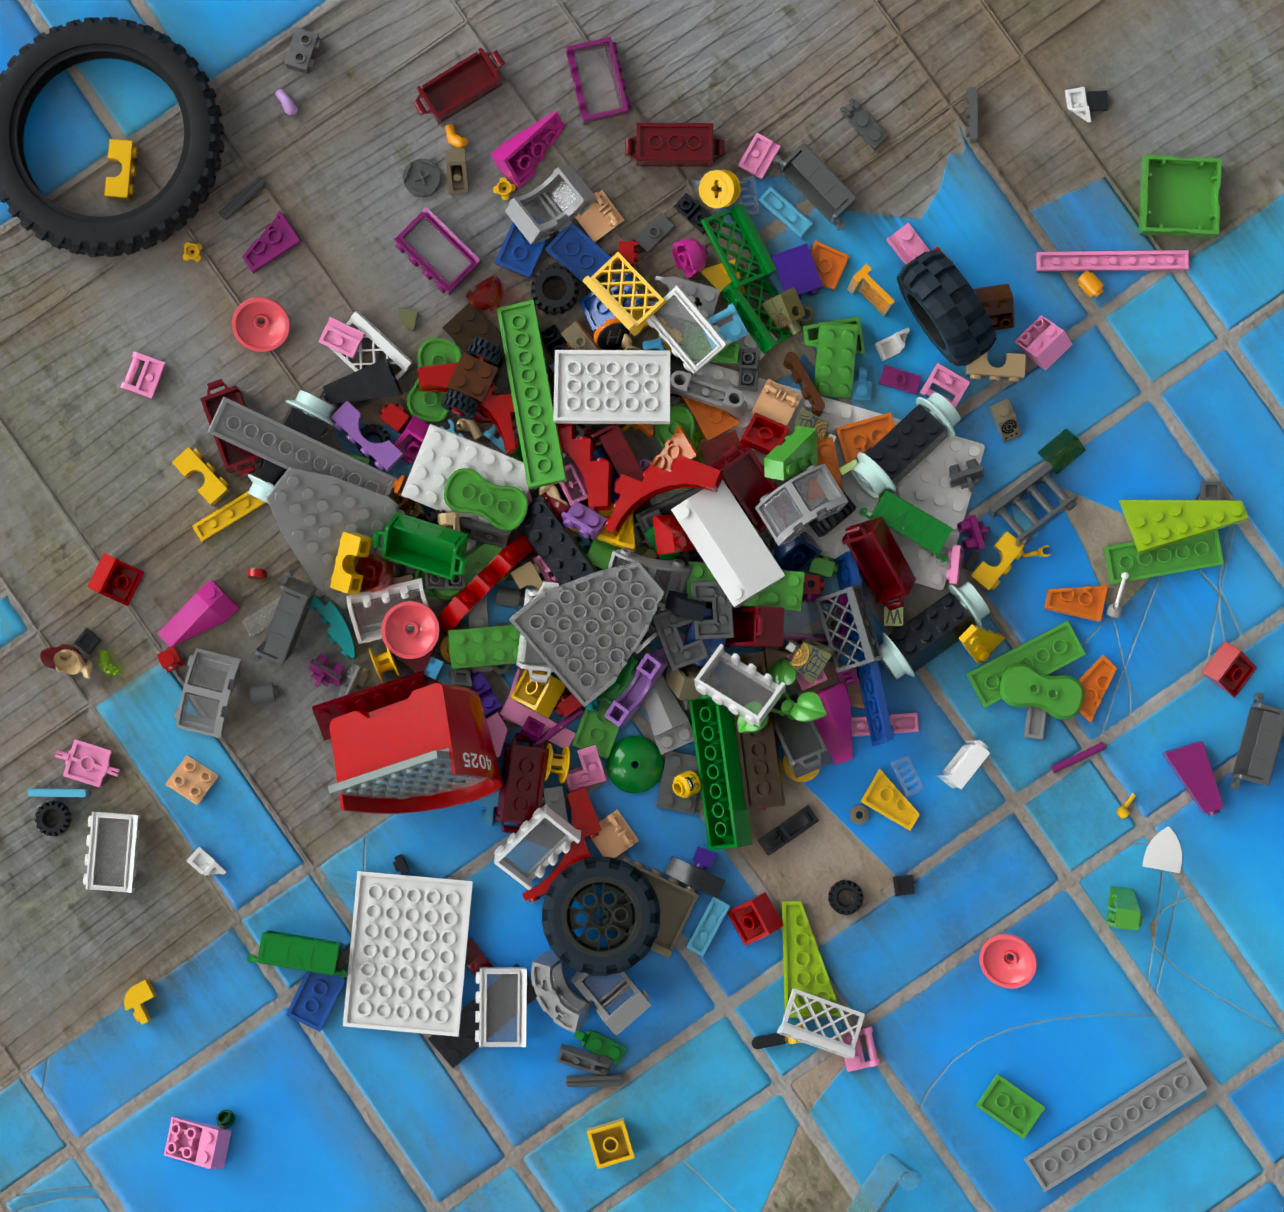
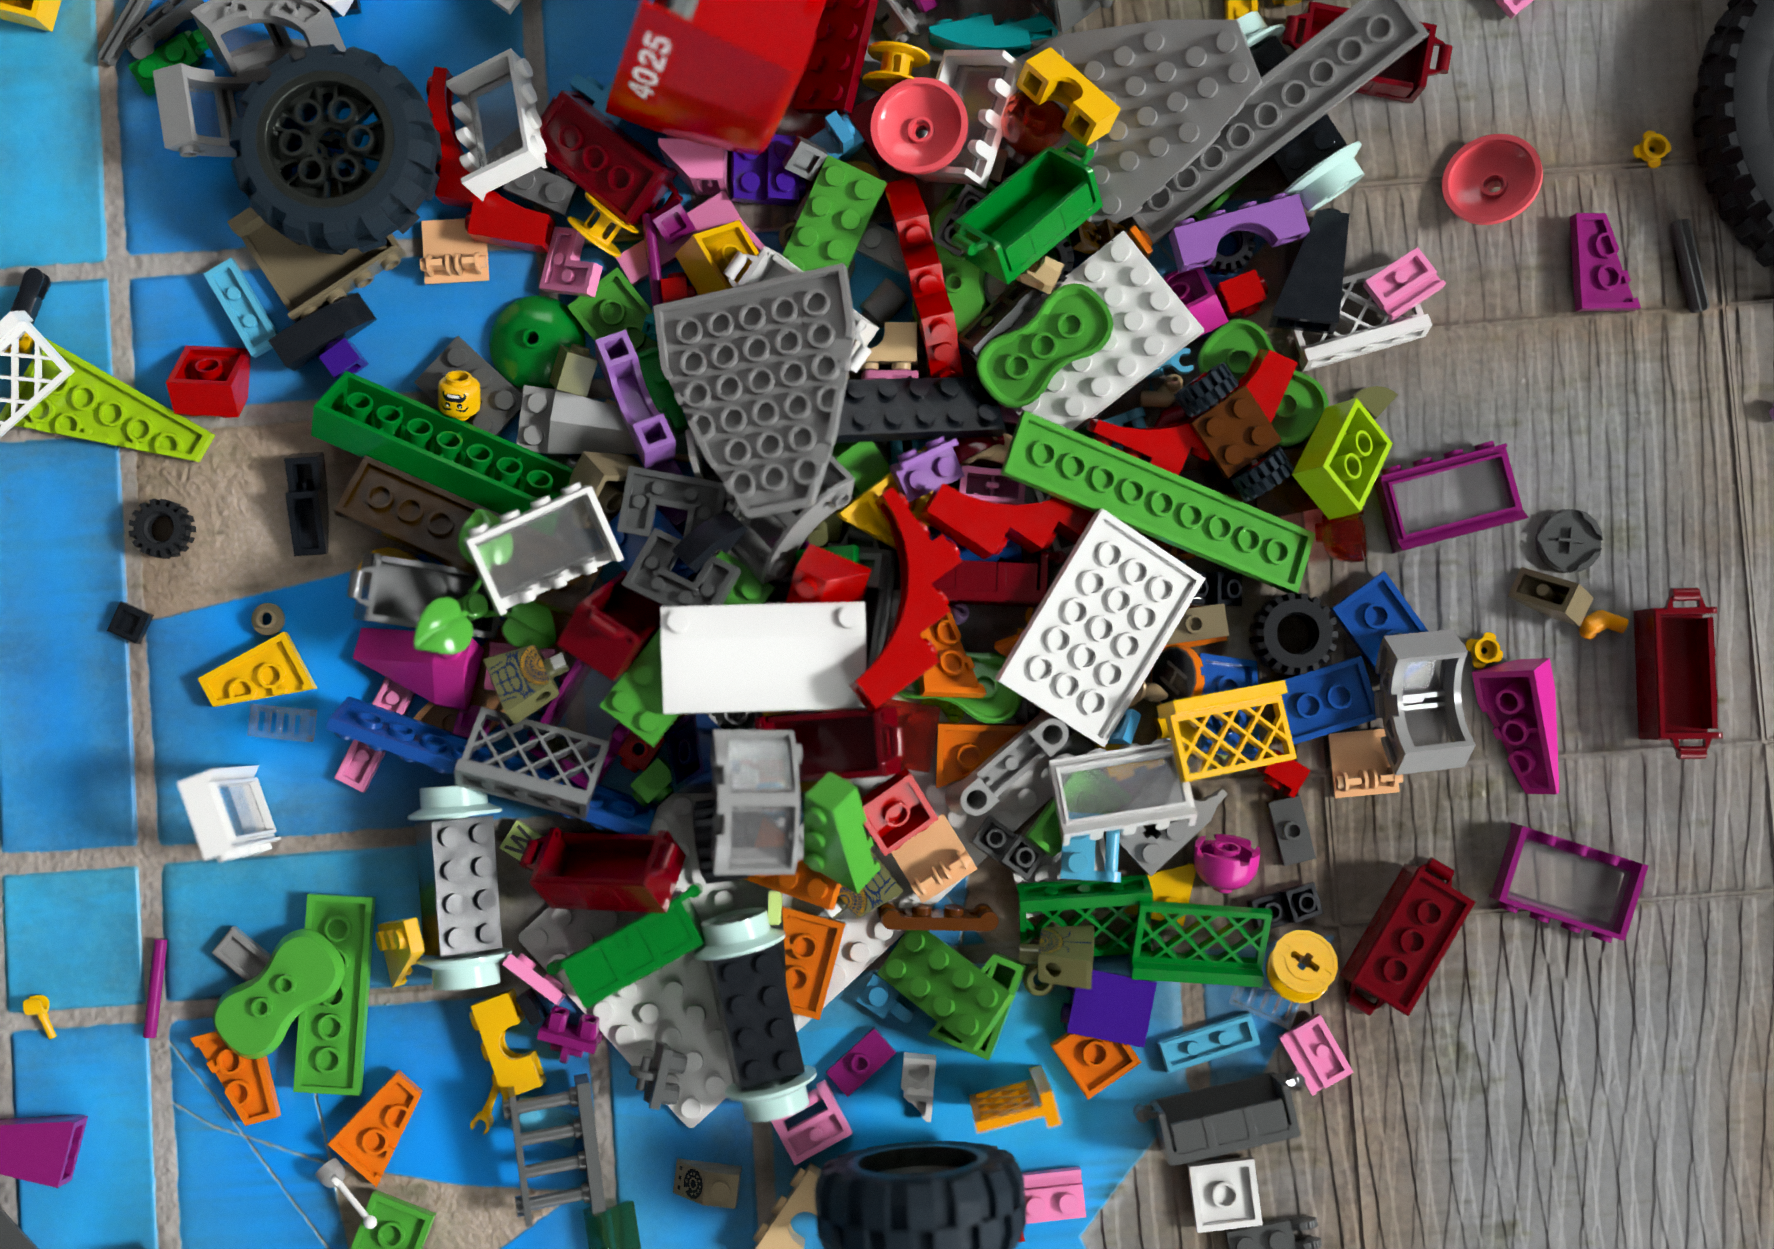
camera: 125 degrees right, 0 degrees up
none -> olive brick [549,343,598,397]
none -> white plate [1187,1156,1263,1233]
none -> lime brick [1292,398,1393,520]

